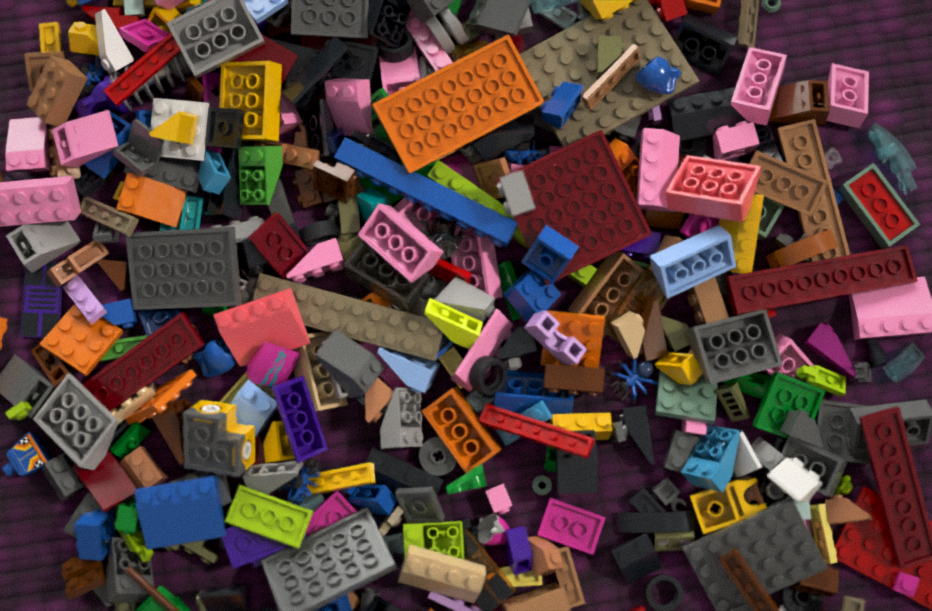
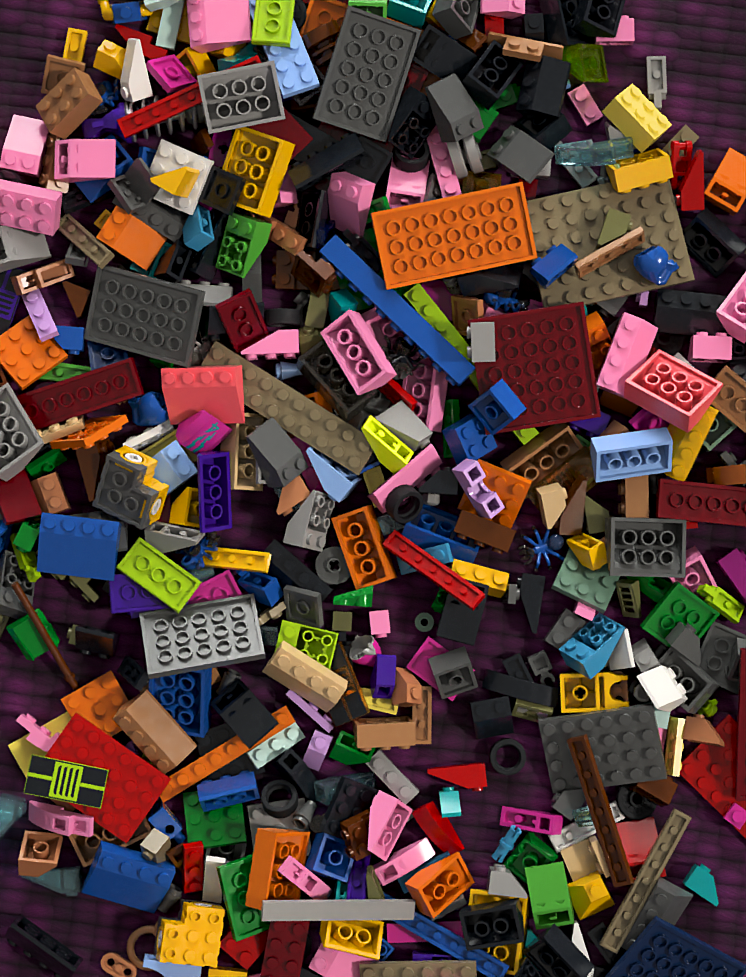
camera: 10 degrees right, 5 degrees up
none -> white hinge [123,419,175,451]
none -> black slope [154,239,193,283]
none -> light blue cone [274,361,303,380]
none -> olive tile [332,611,352,631]
none -> dark grey slope [428,646,478,699]

